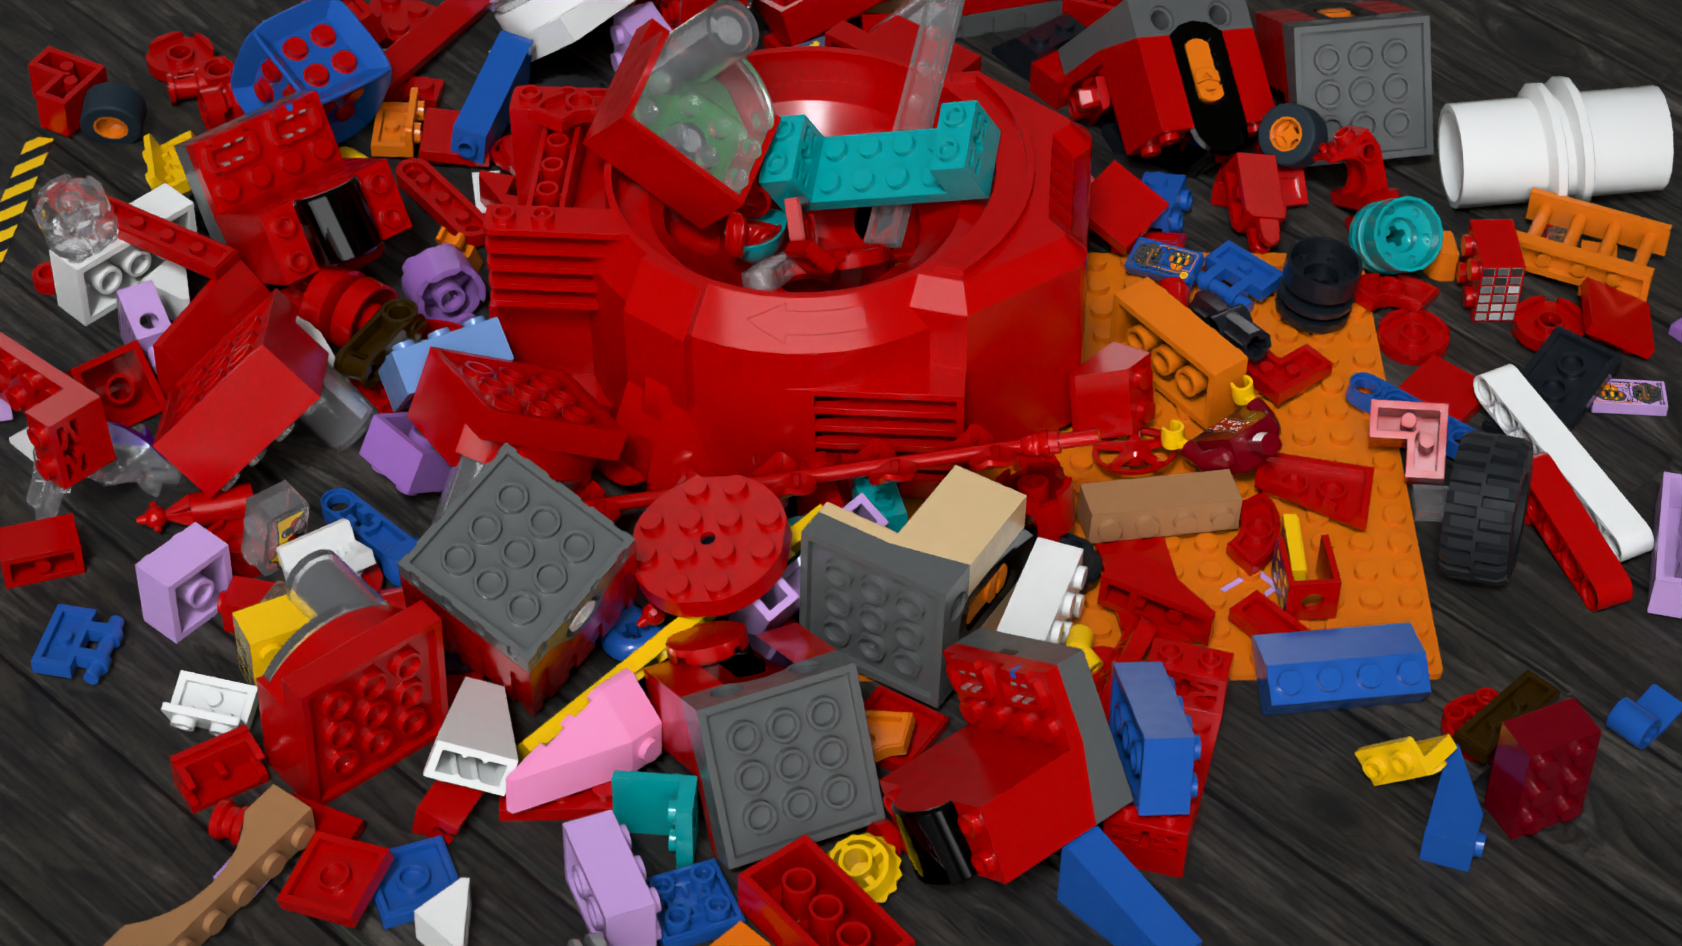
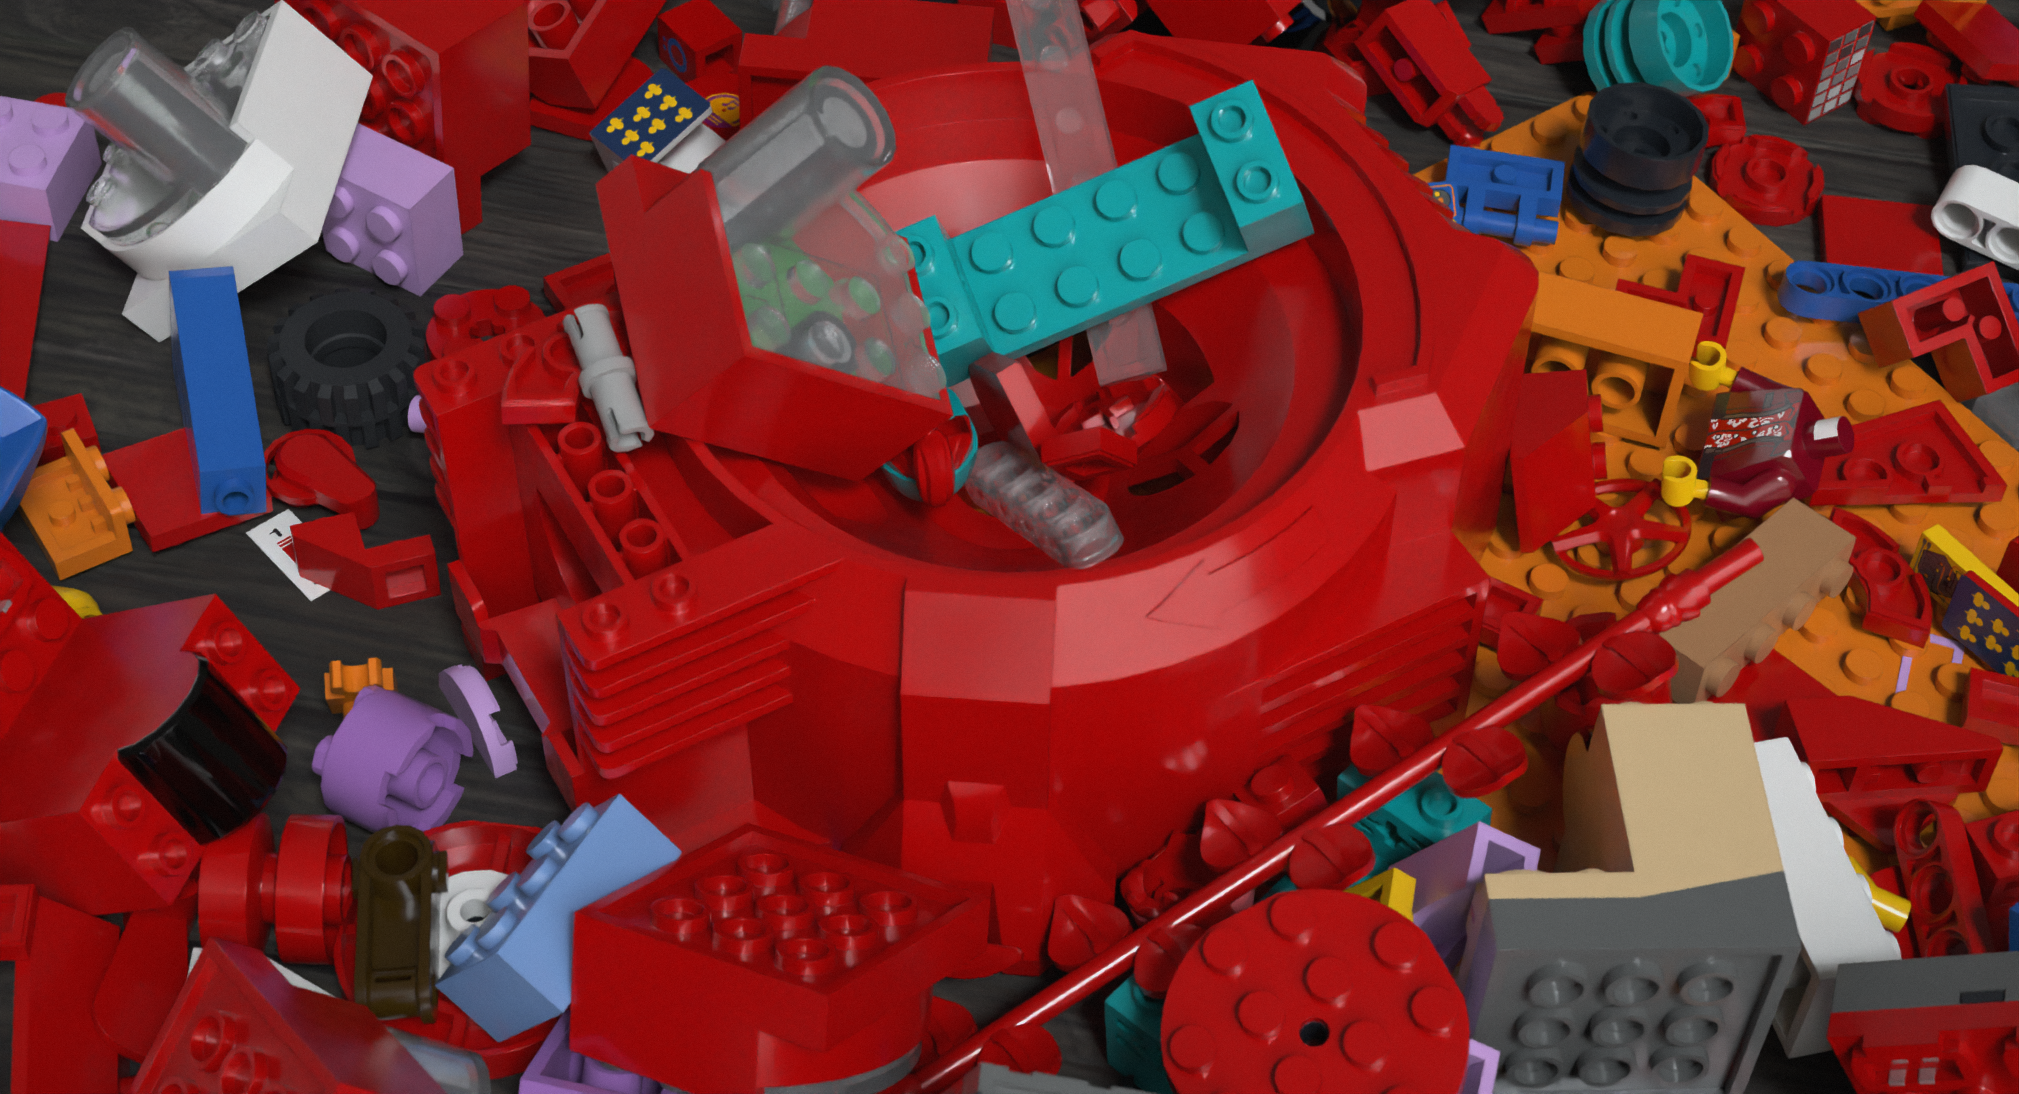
camera: 35 degrees left, 5 degrees up
red plate [396,158,486,248] -> none
black piece [1188,290,1272,362] -> none
none -> light grey pin [563,304,654,452]

